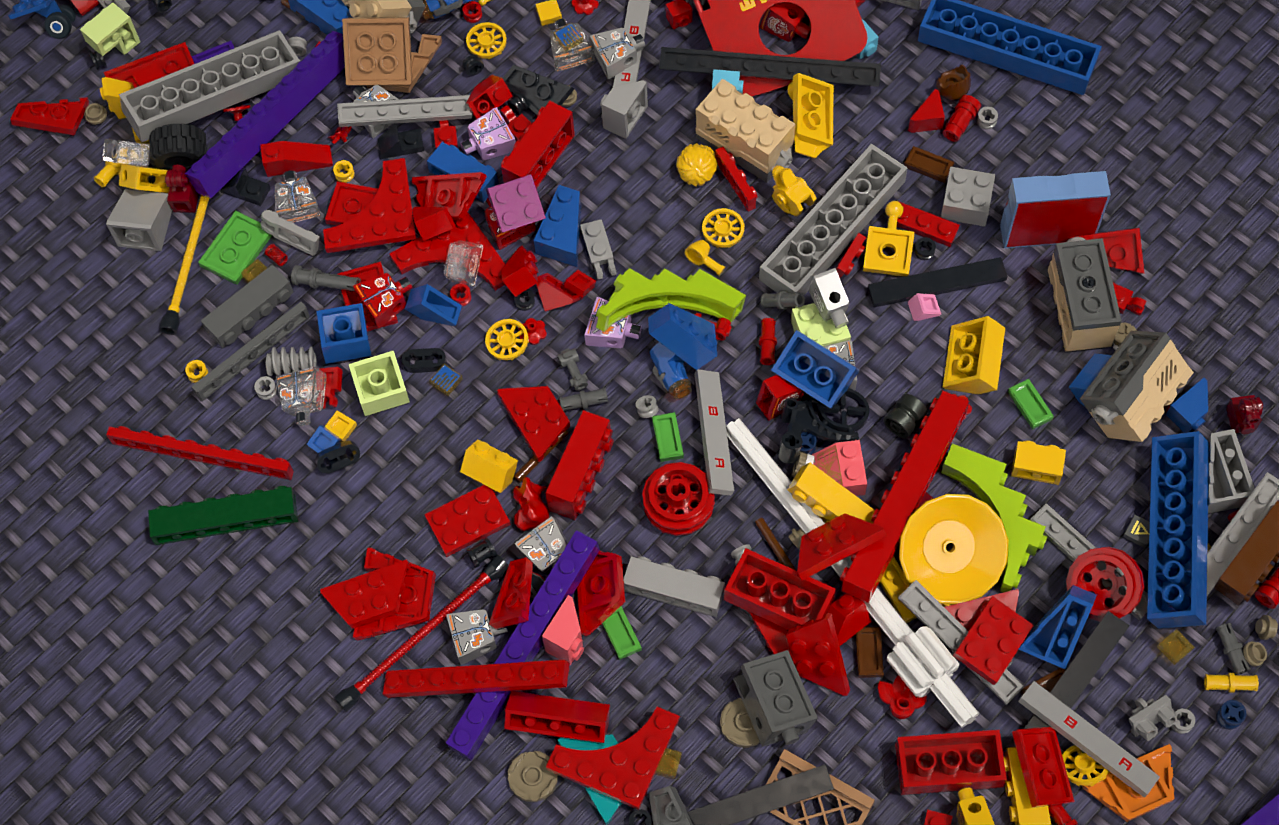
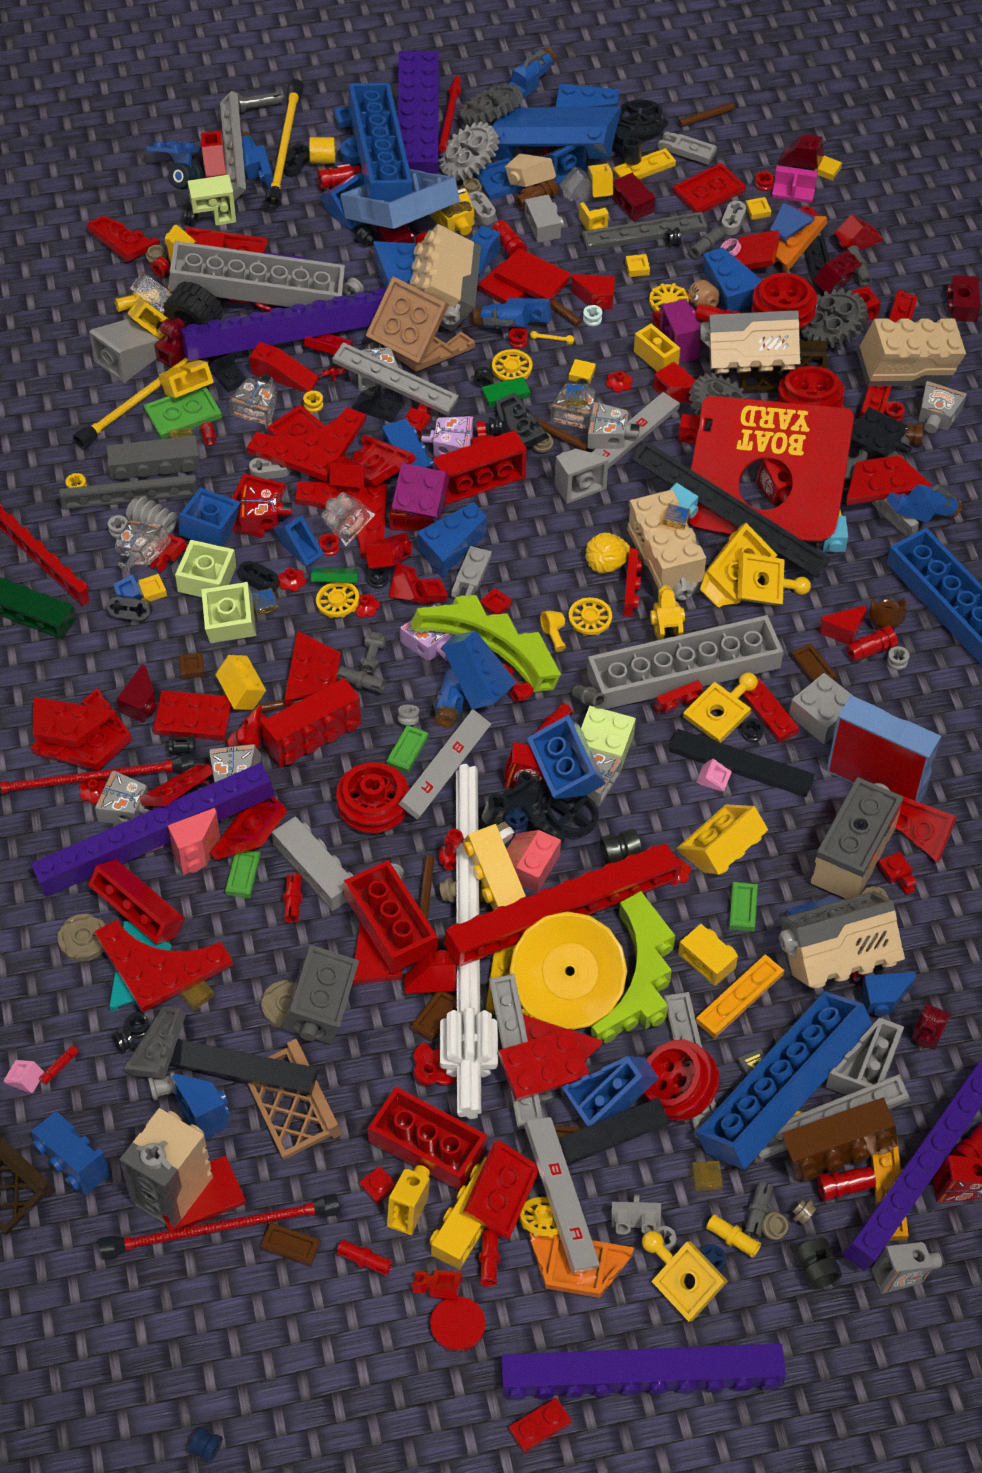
camera: 30 degrees right, 10 degrees down
light grey hinge [260,210,320,256] -> none
dark grey pin [291,265,361,292] -> none
red plate [383,660,570,698] -> none
red slope [466,75,513,120] -> none
red wing [786,613,850,696] -> none
red wing [797,513,886,580] -> none
light grey torso [808,268,849,328] -> none
none -> red plant [79,779,107,804]
none -> dark red slope [117,665,157,723]
none -> red bush [150,256,171,278]
none -> yellow piece [159,359,214,398]
none -> reddish brown tile [178,653,205,679]
none -> yellowish green brick [201,582,256,643]
none -> light grey beam [249,457,292,479]
none -> red plant [278,568,306,592]
none -> red pin [283,873,303,923]
none -> red plate [304,334,353,356]
none -> green tile [311,568,359,583]
none -> red bar [438,829,464,870]
none -> red tile [480,588,512,615]
none -> green tile [482,377,530,407]
none -> reddish brown bar [534,417,588,451]
none -> yellow plate [642,1231,728,1321]
none -> clear yellow tile [662,503,690,530]
none -> light orange plate [696,954,784,1039]
none -> yellow plate [737,553,811,606]

